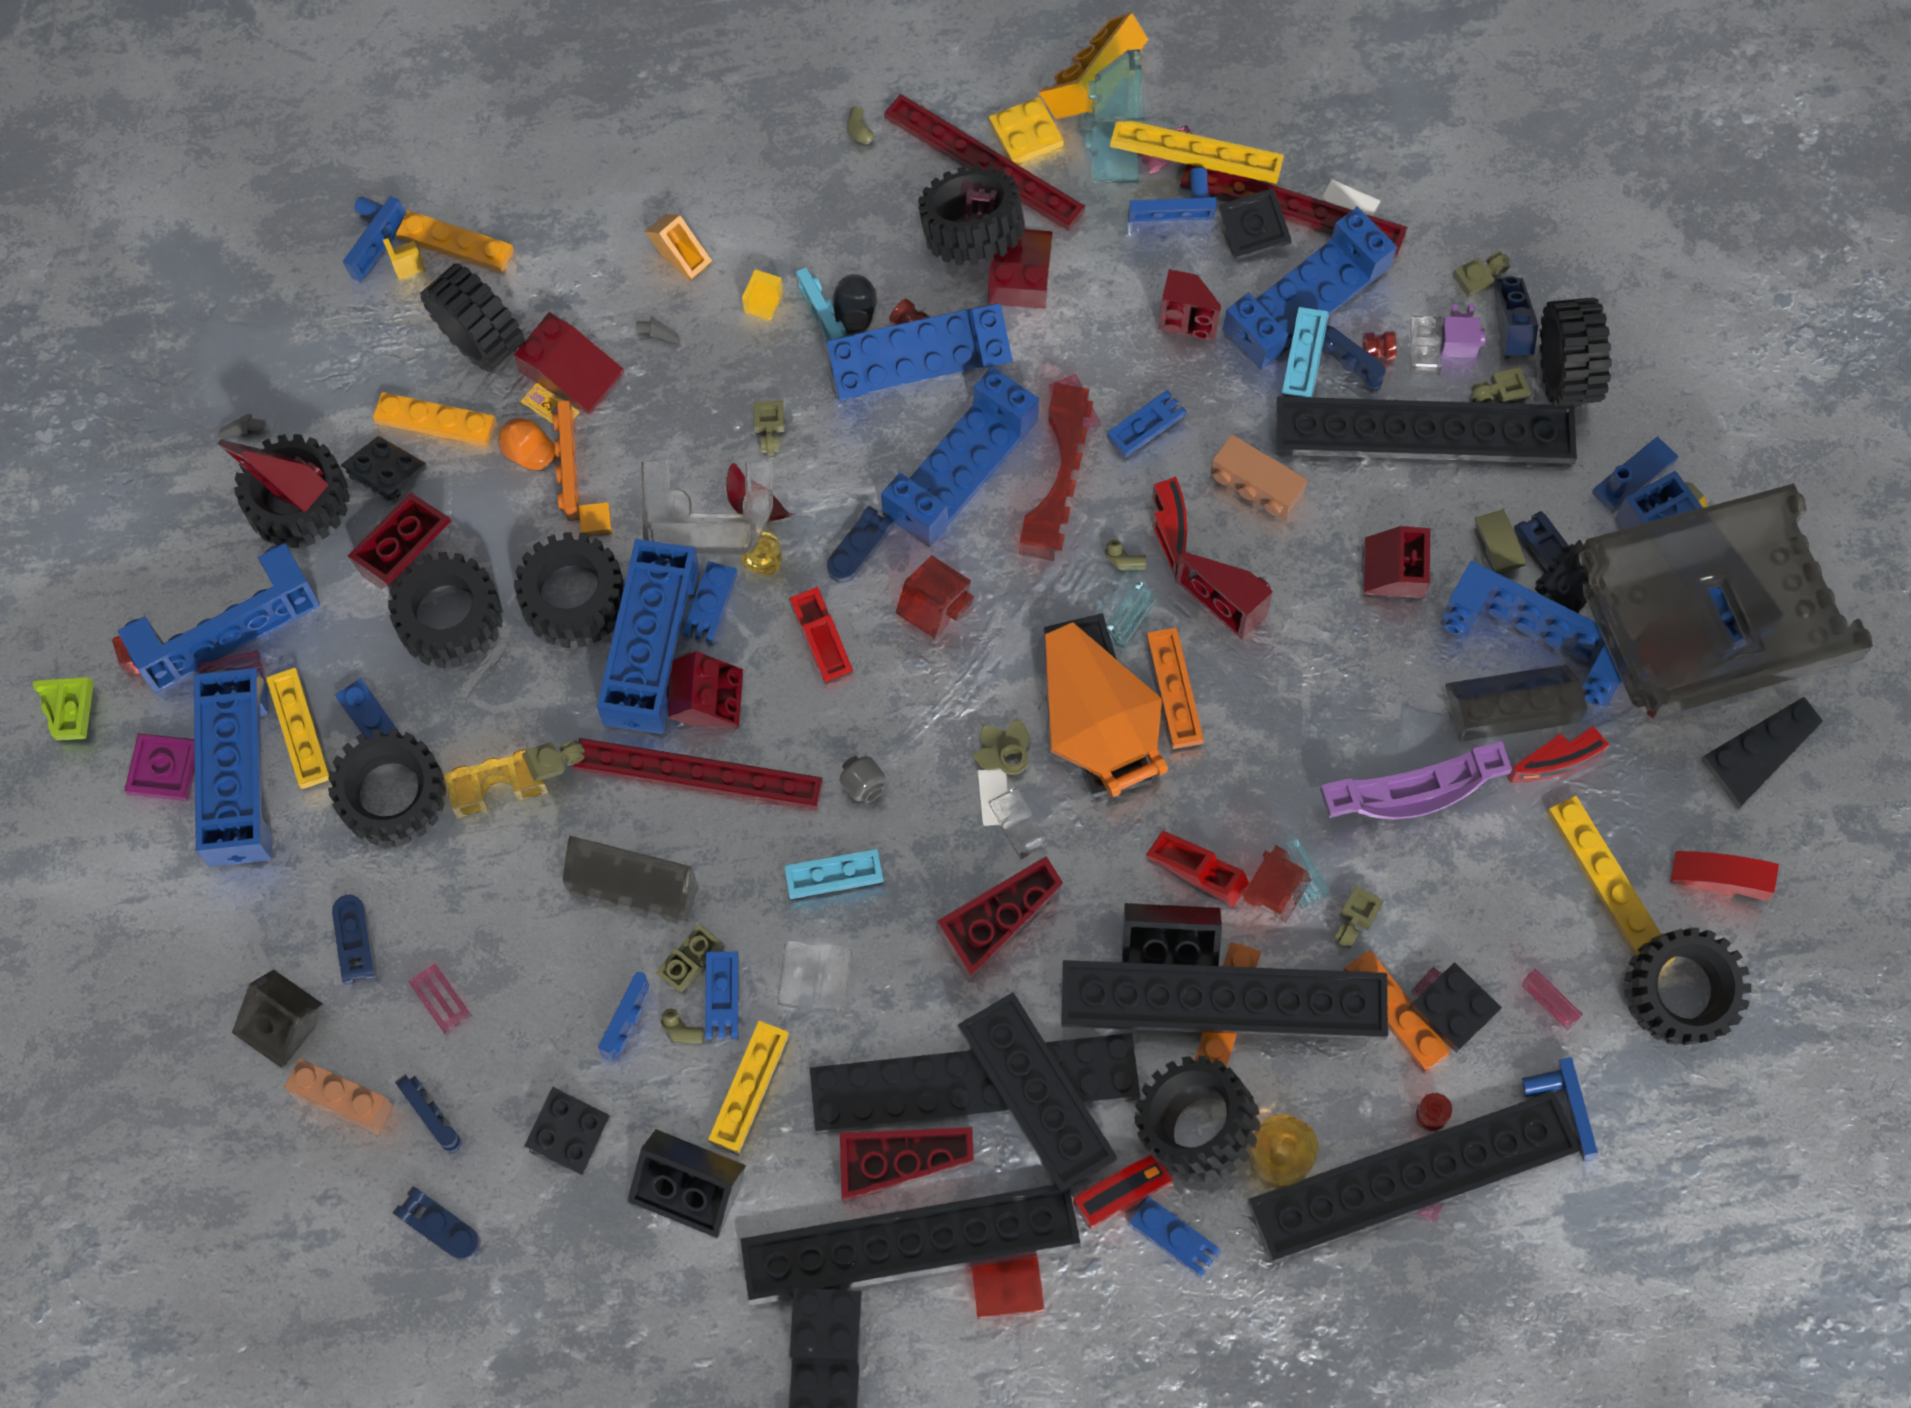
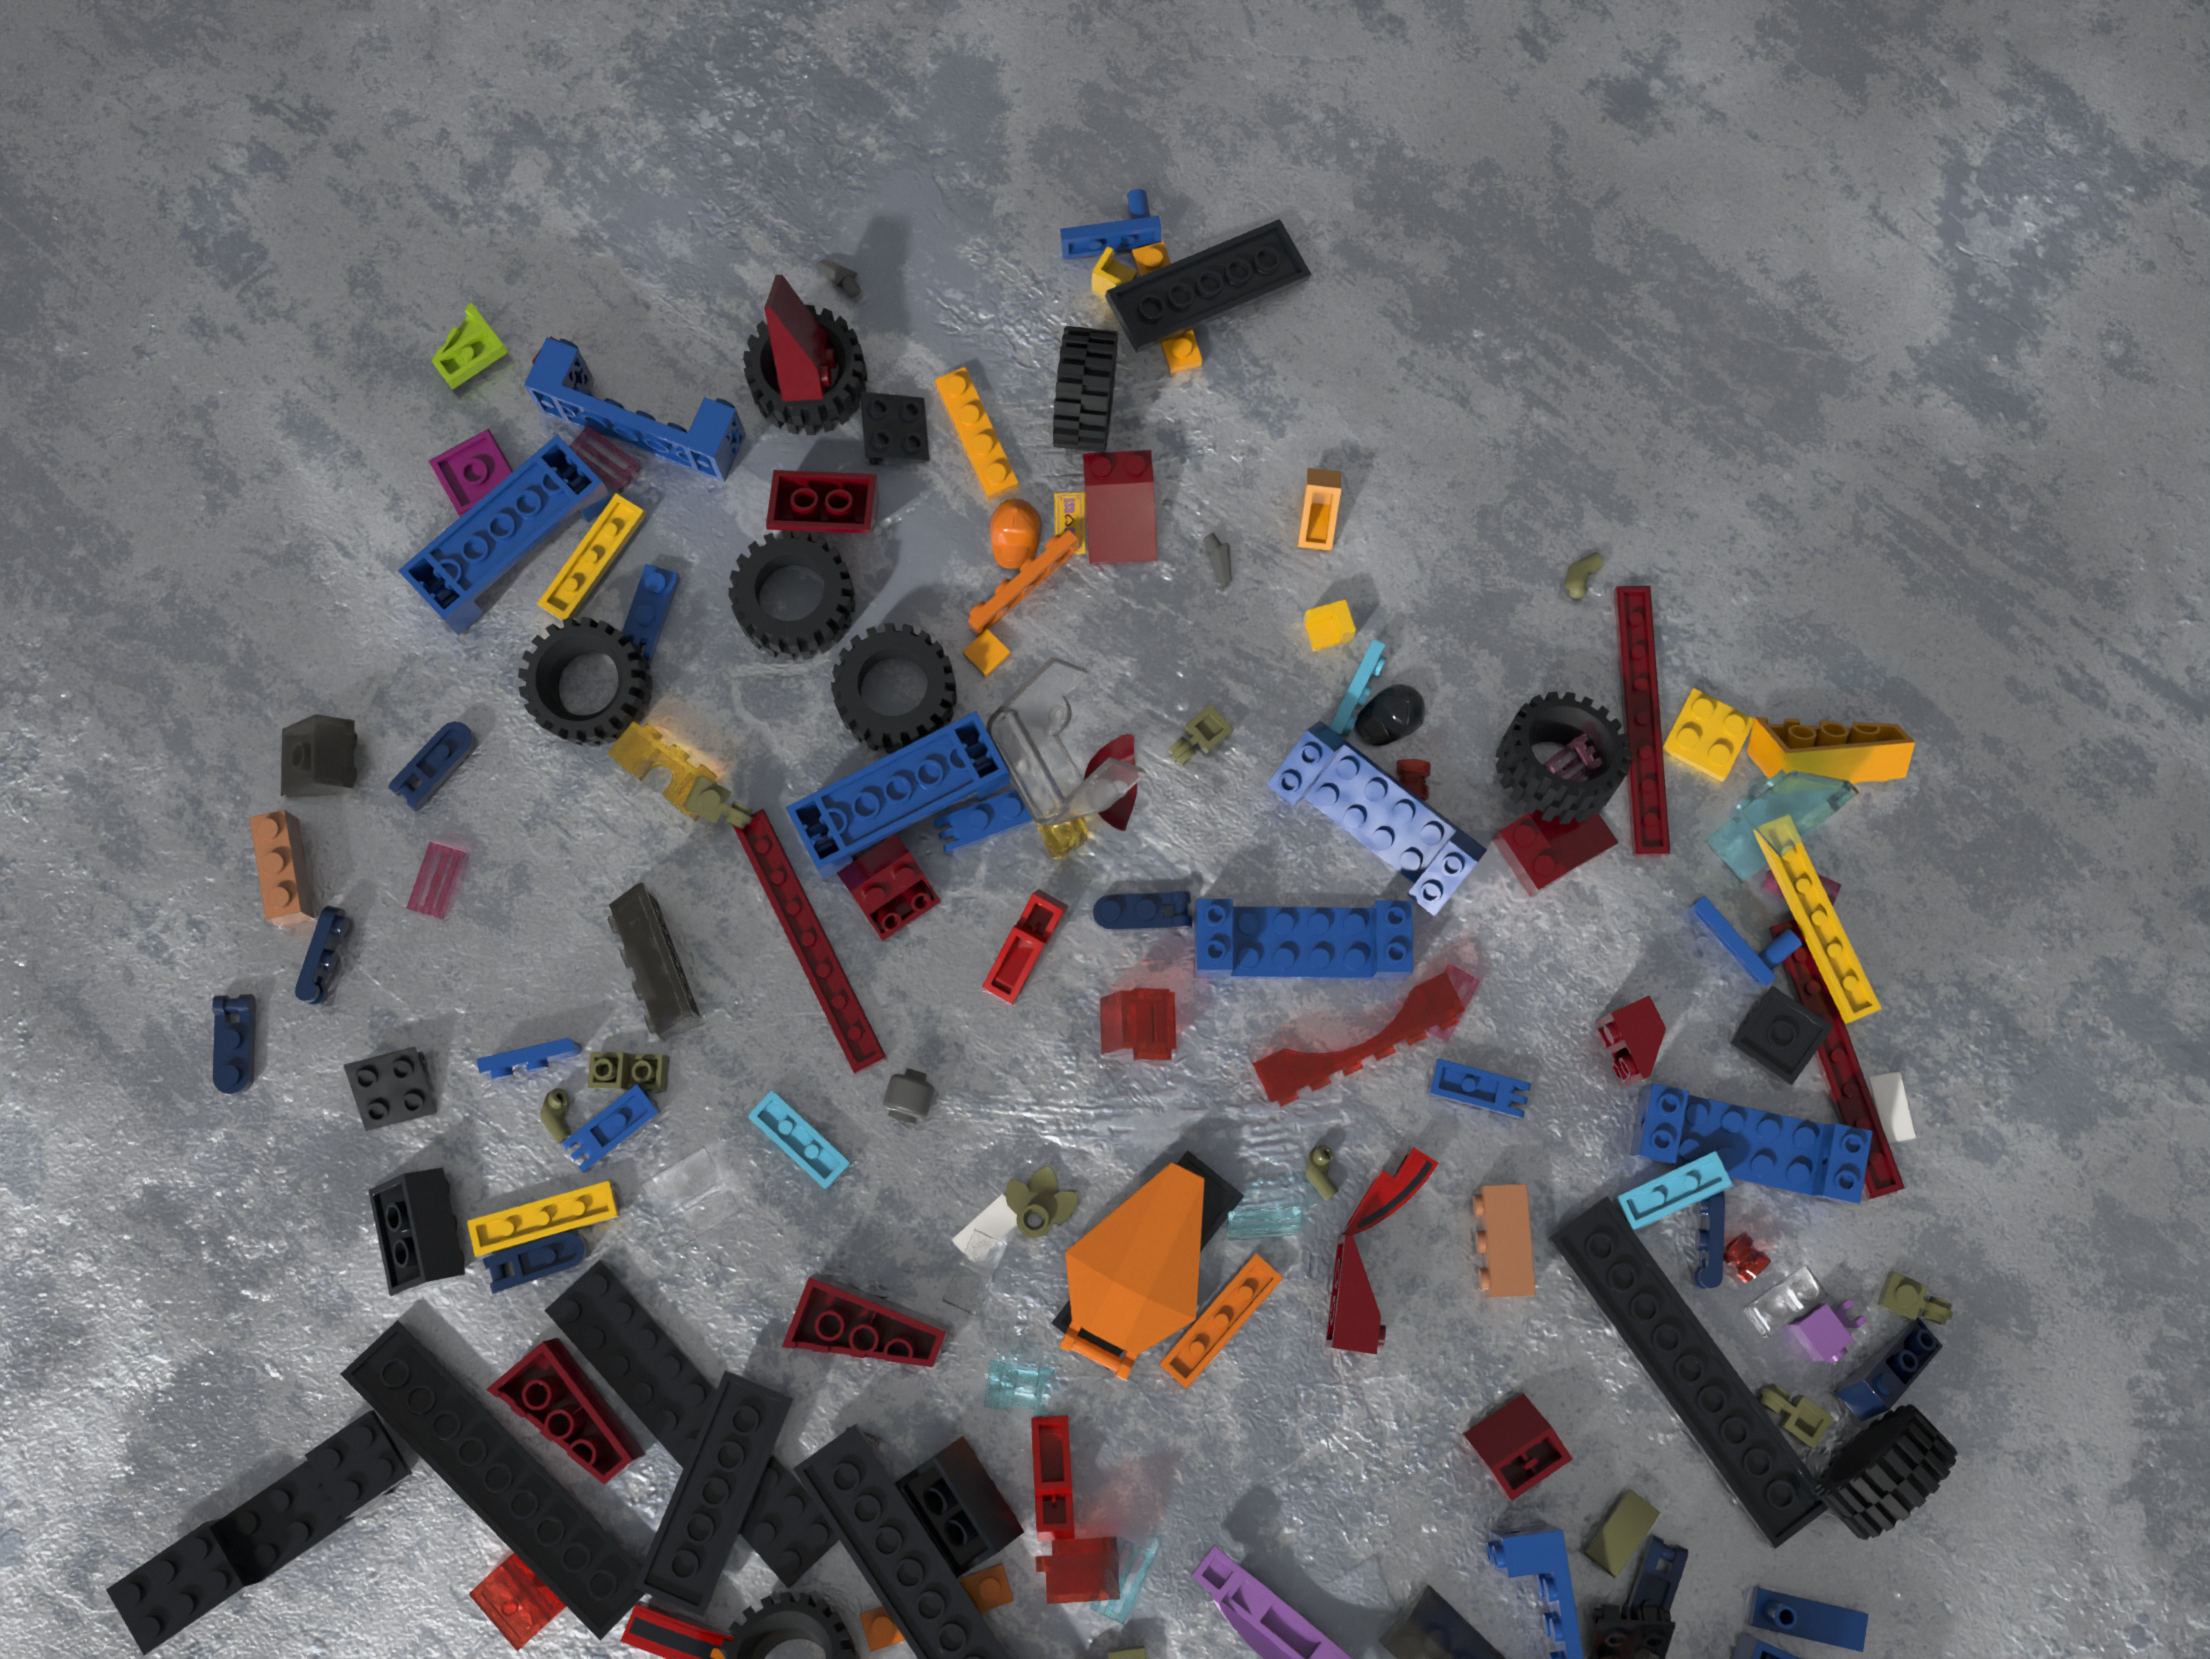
camera: 50 degrees right, 10 degrees up
none -> dark blue plate [483,1232,587,1295]
none -> clear light blue piece [983,1360,1055,1417]
none -> black plate [1105,219,1311,353]

